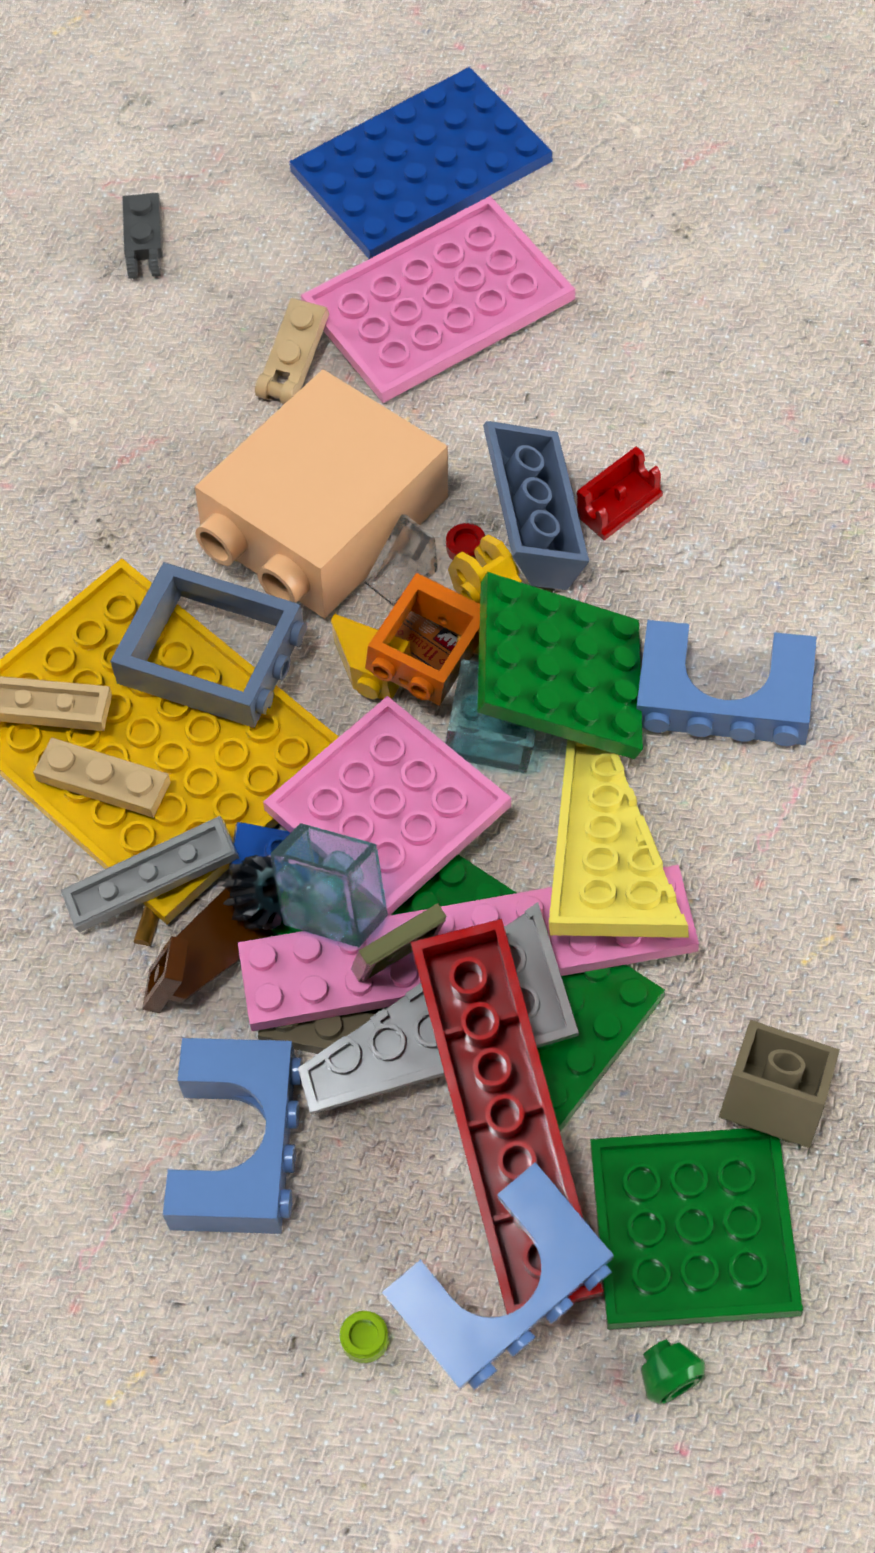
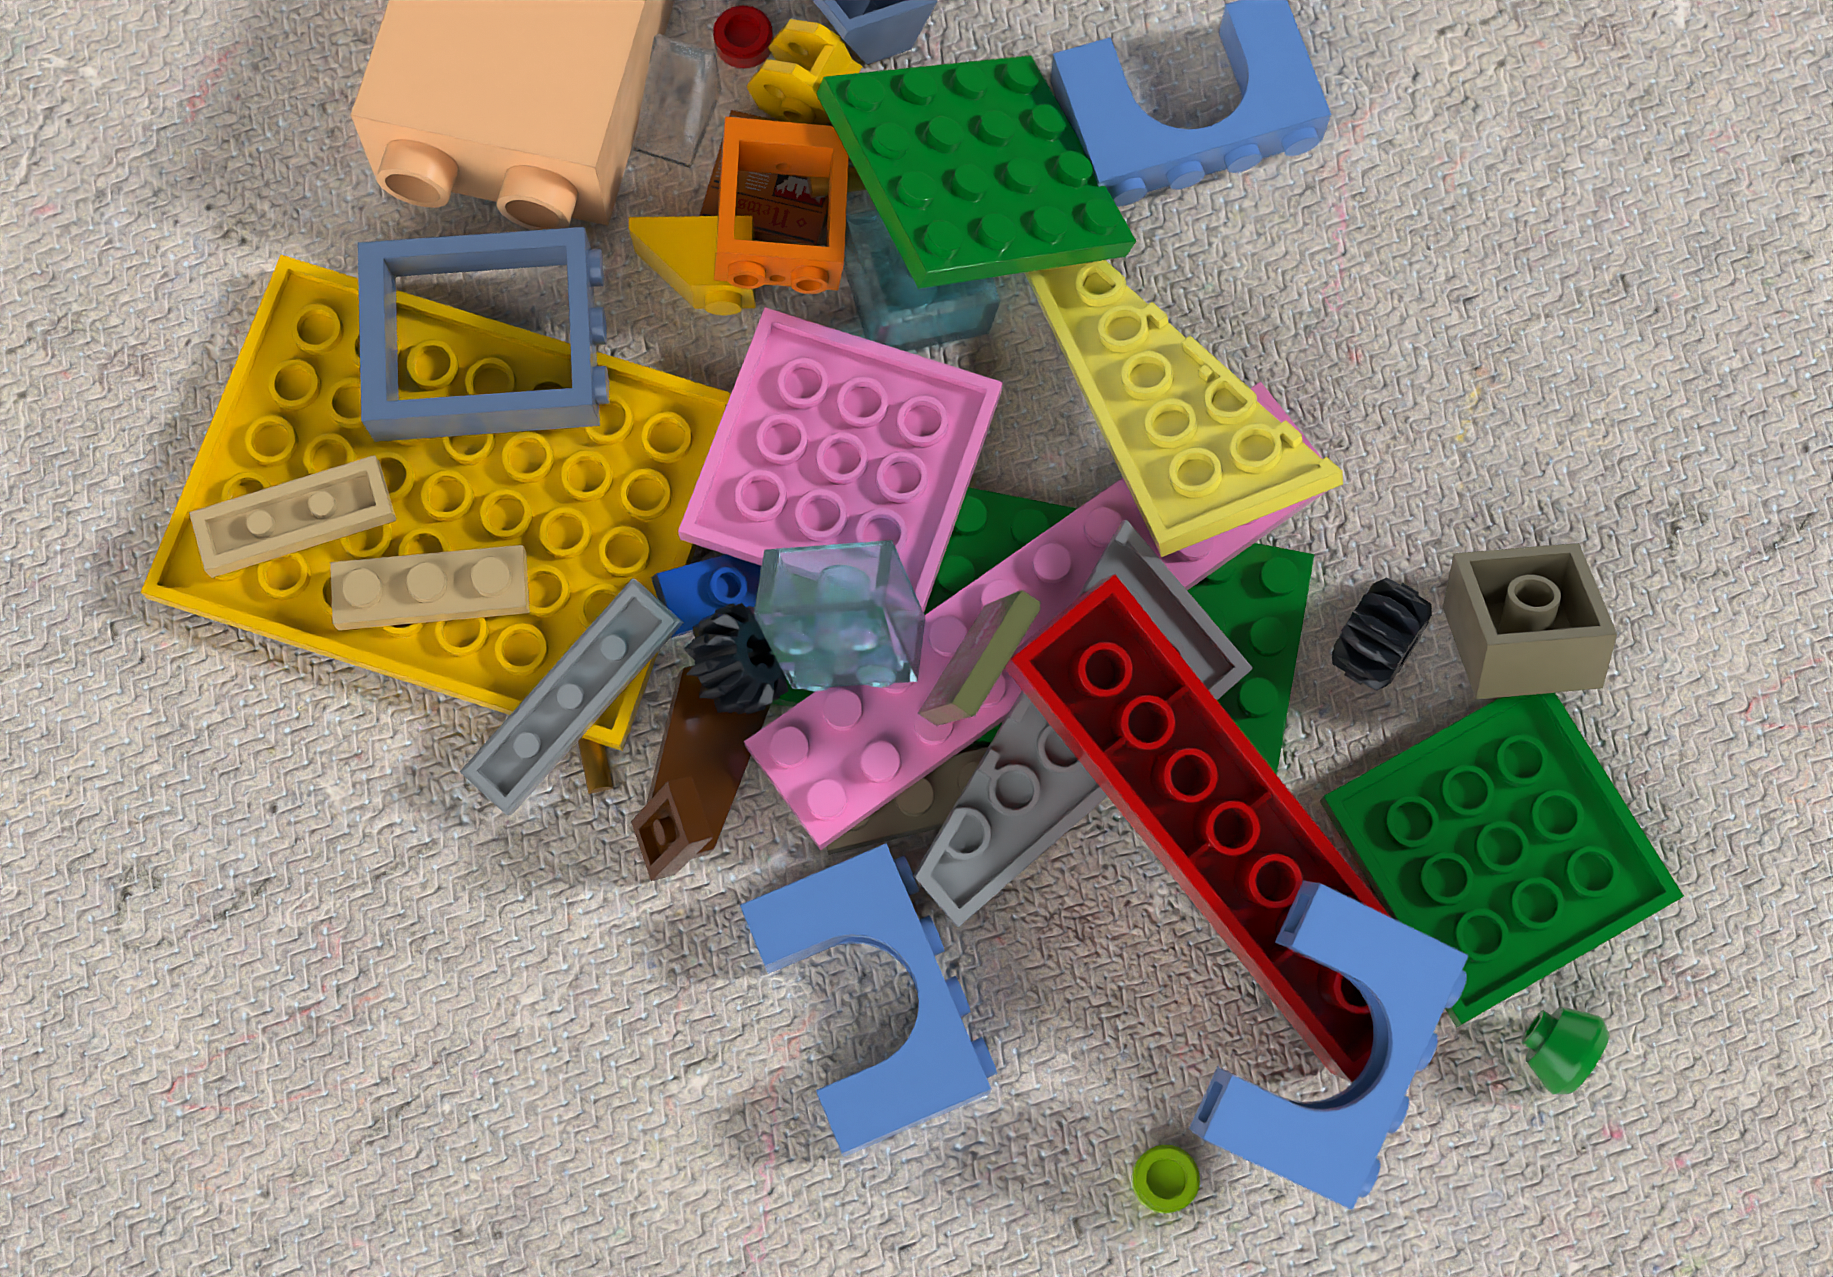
camera: 30 degrees left, 15 degrees up
none -> black gear [1332,577,1432,691]

